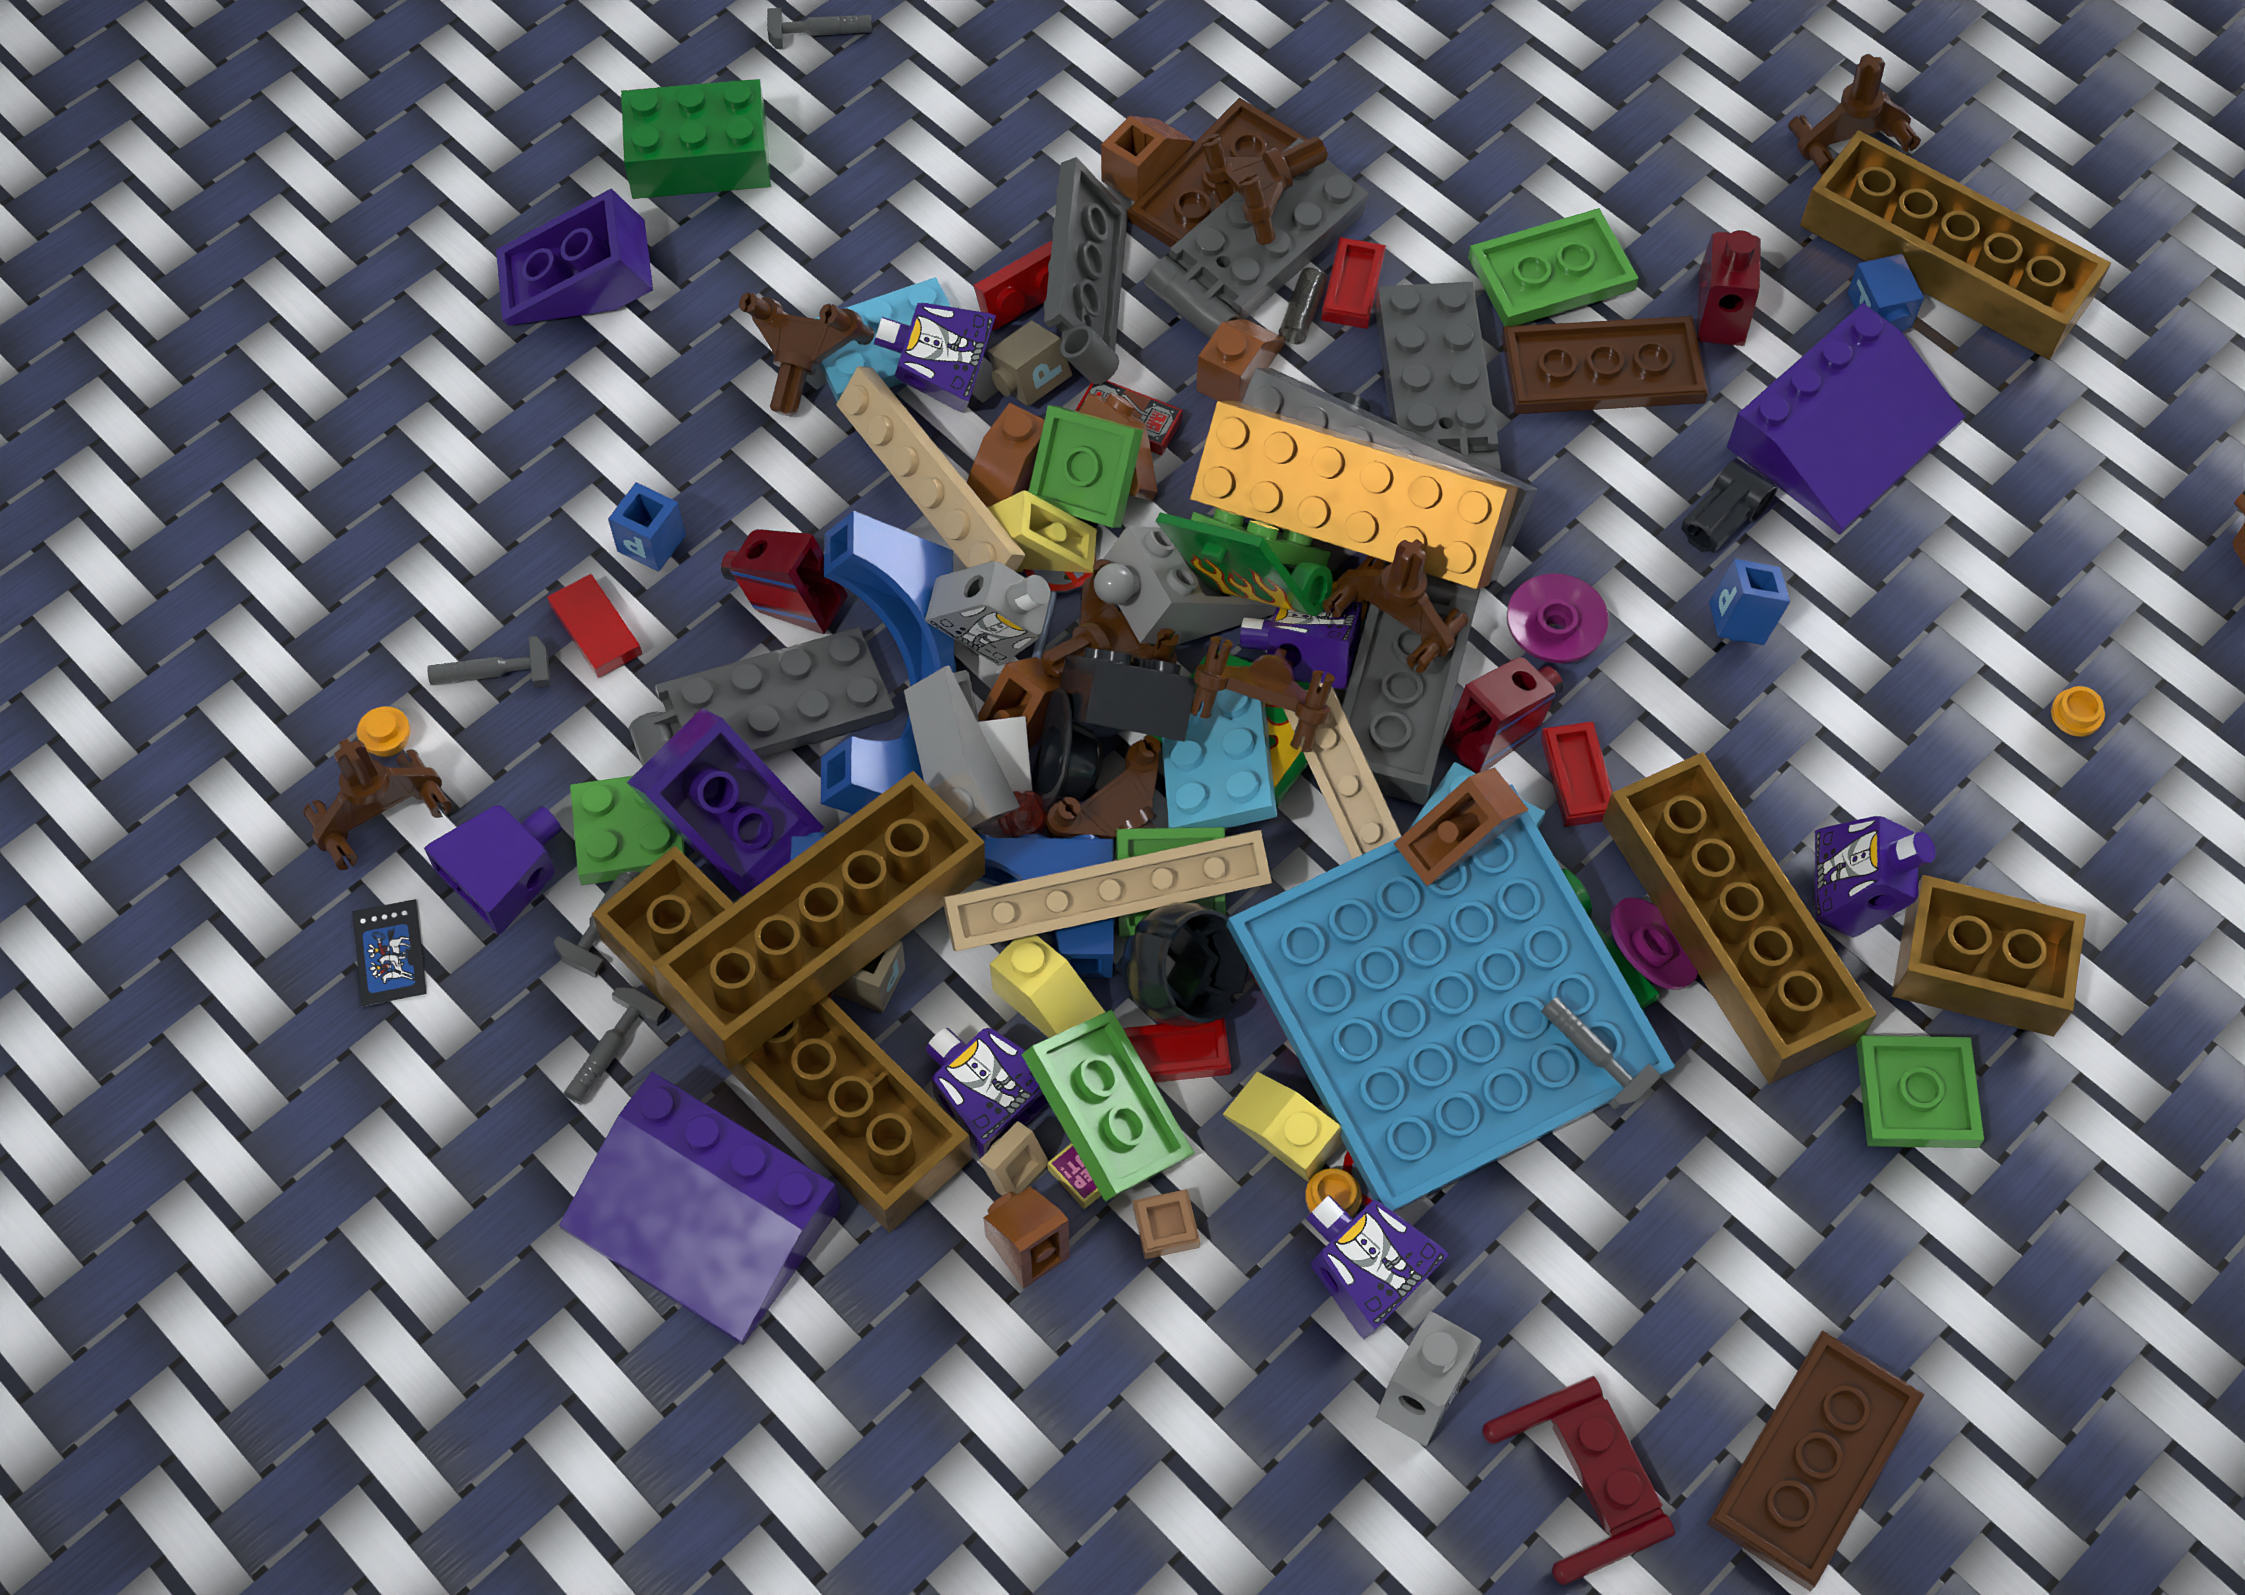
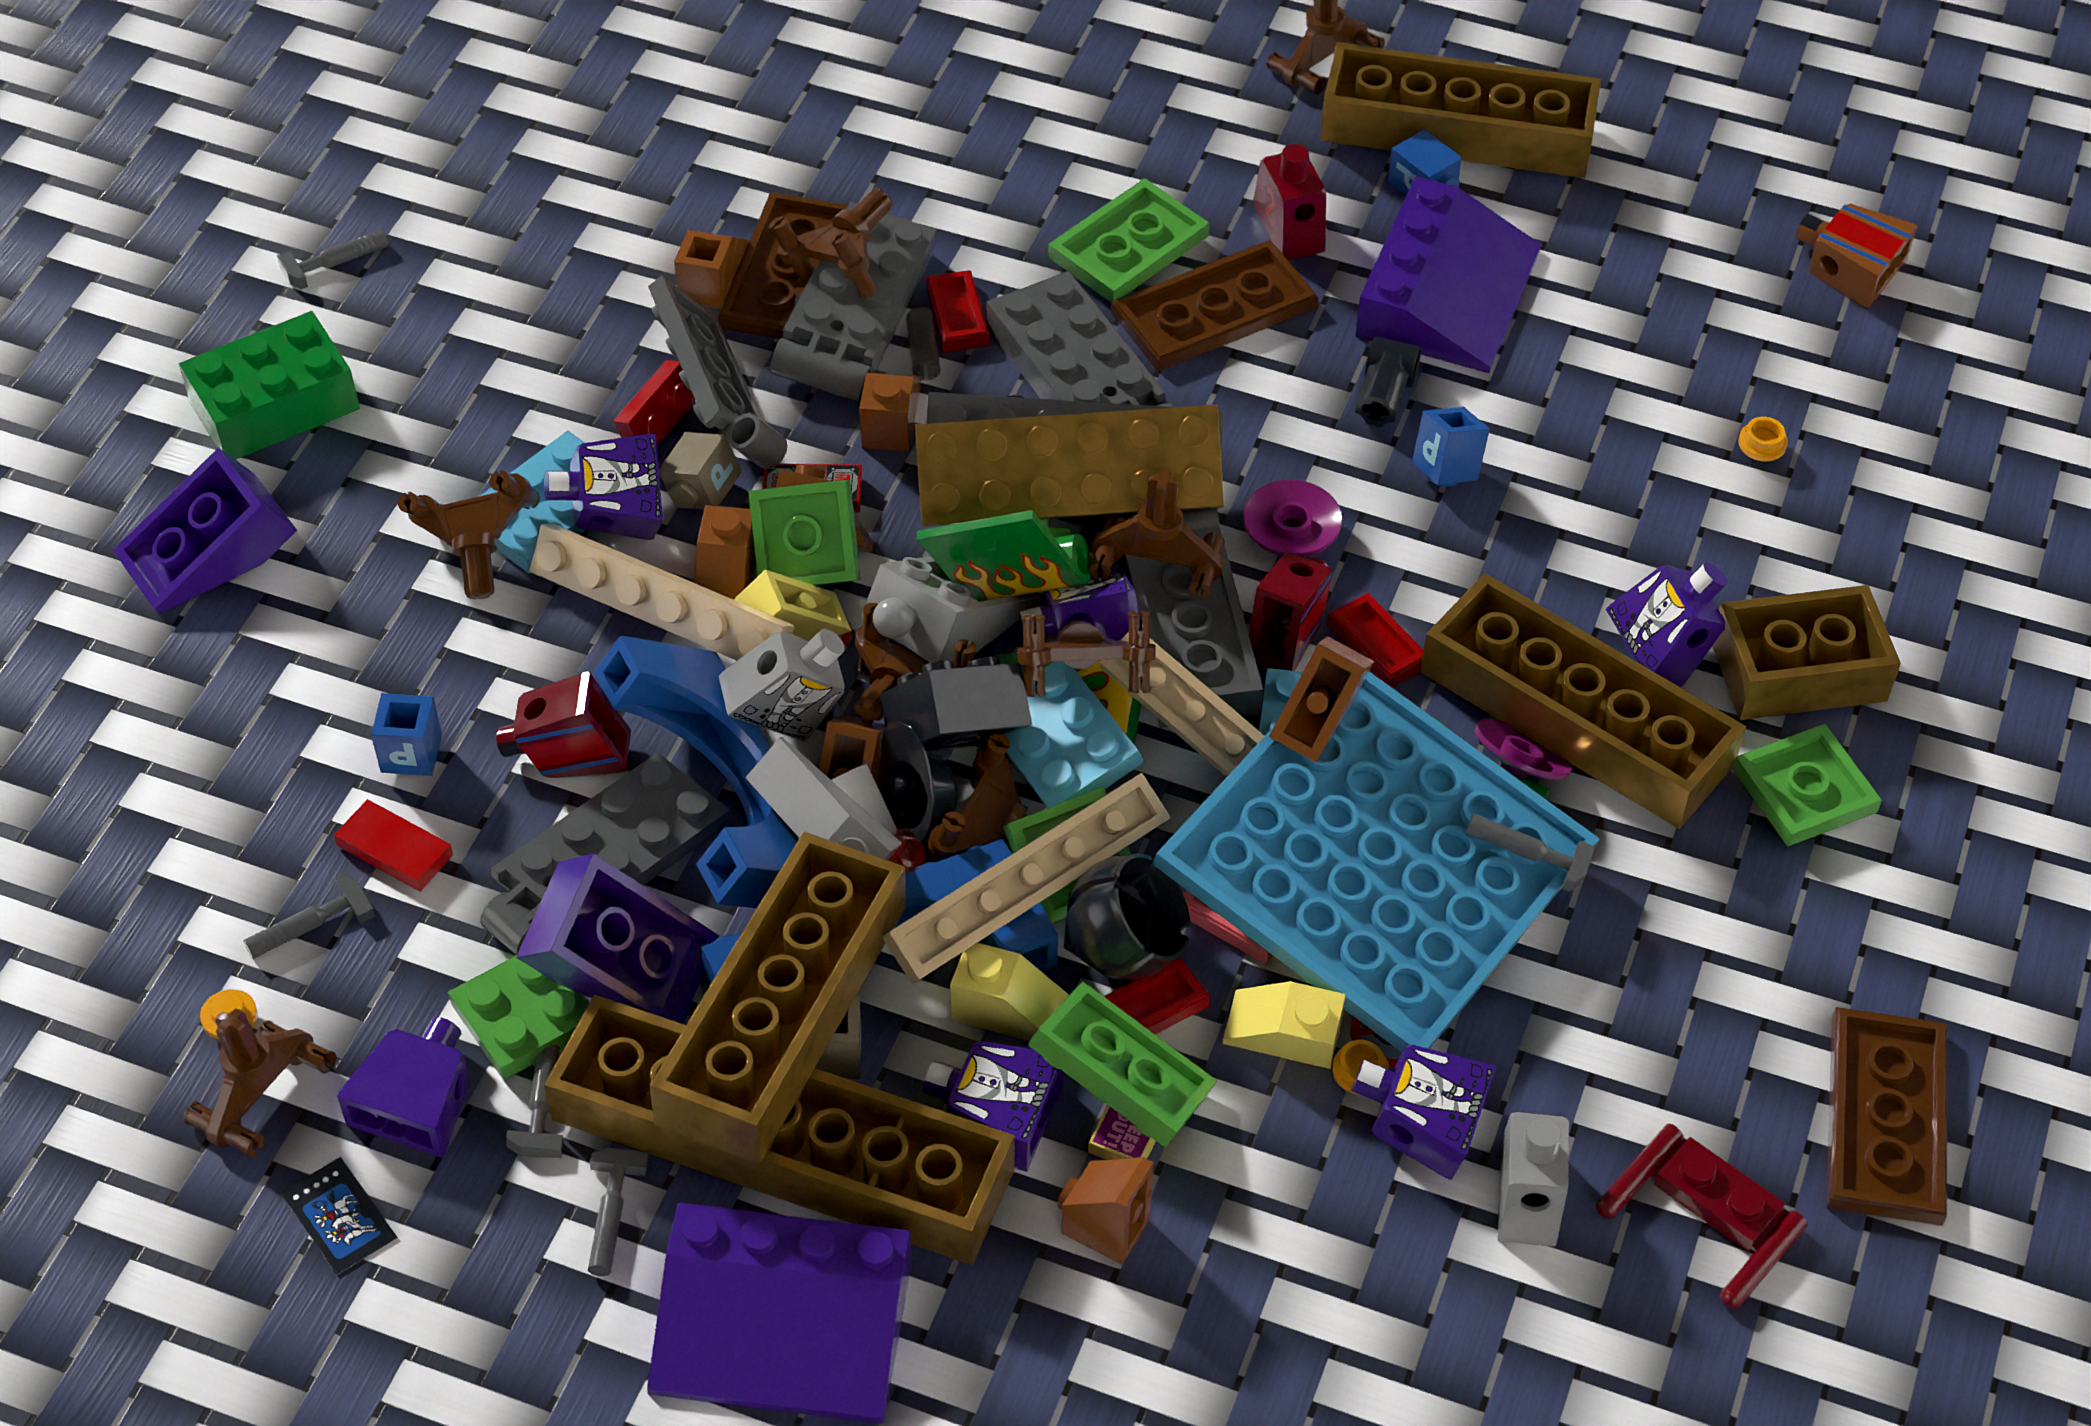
camera: 25 degrees left, 10 degrees down
tan plate [979,1121,1049,1196] -> none
medium nougat tile [1133,1189,1200,1259] -> none

